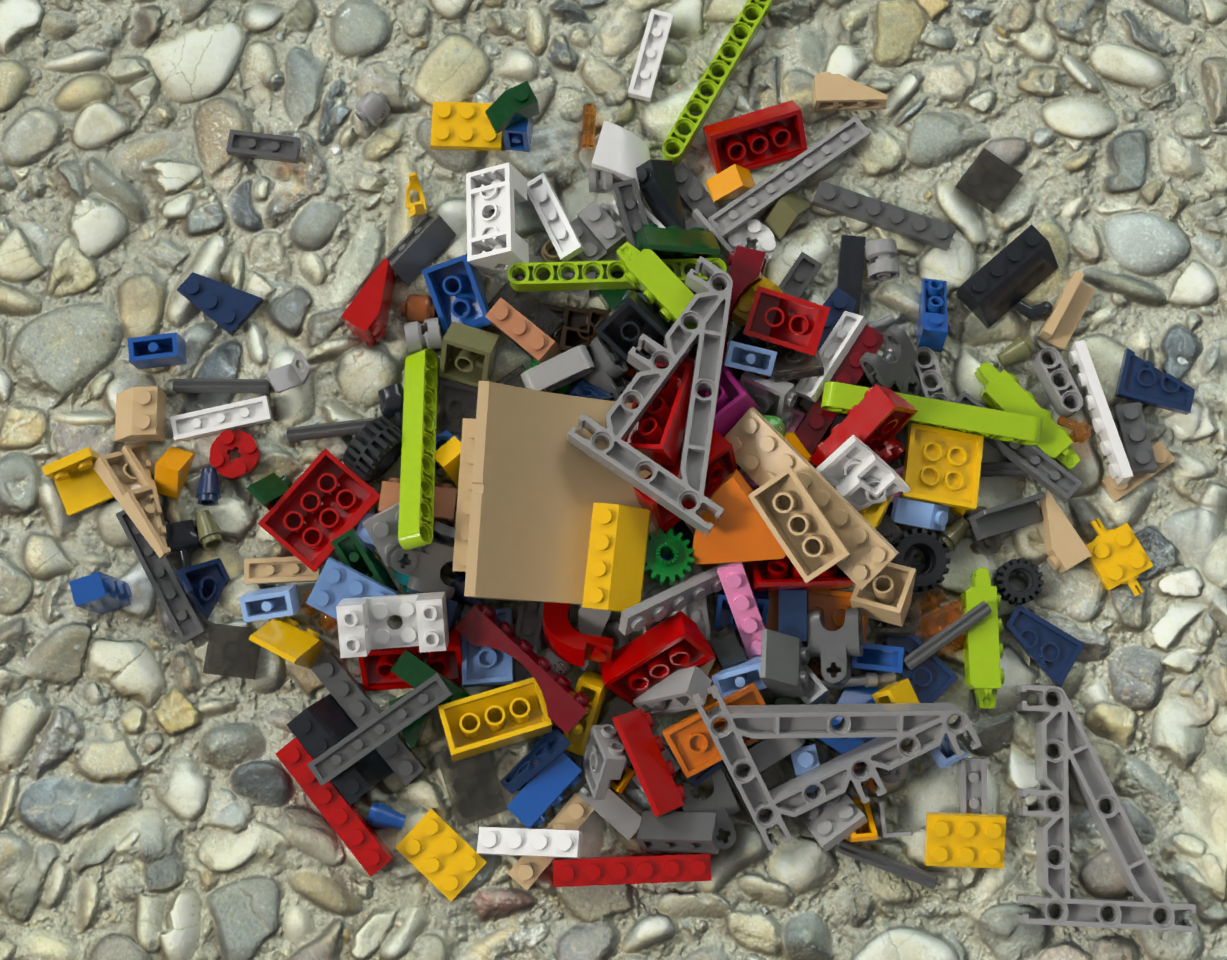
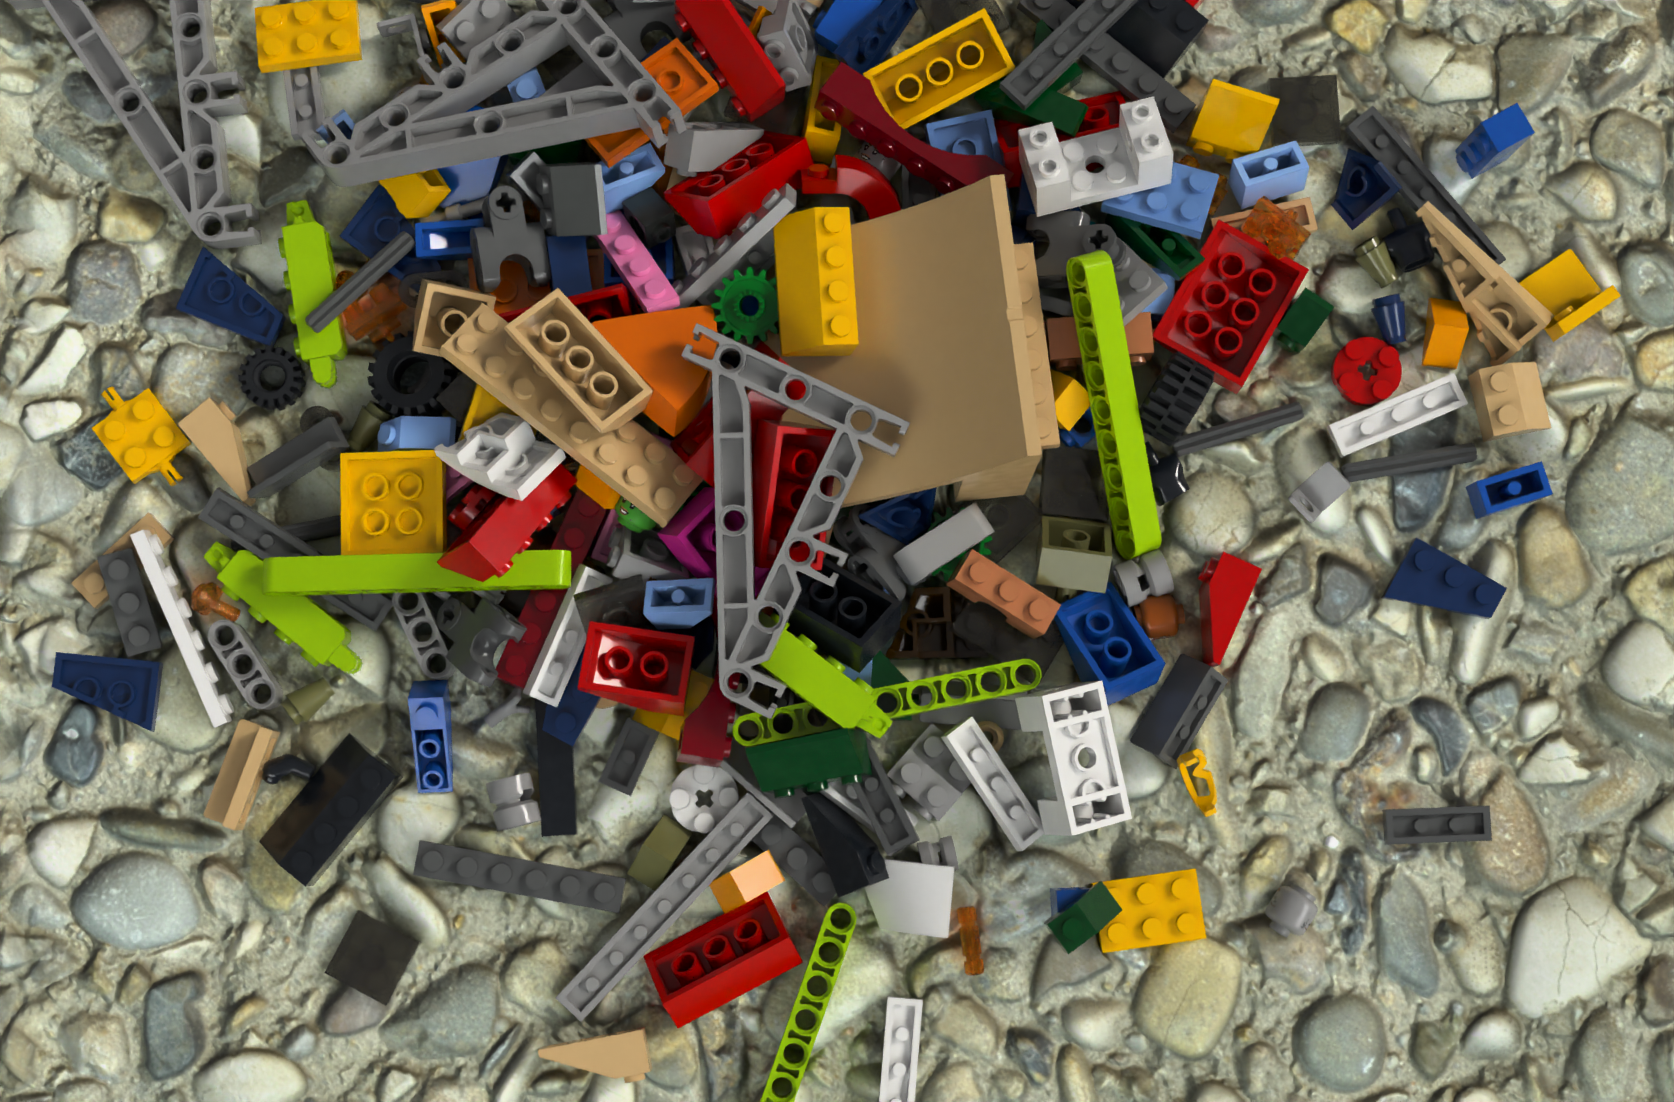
camera: 165 degrees right, 5 degrees up
none -> clear orange hips [1243,196,1311,260]

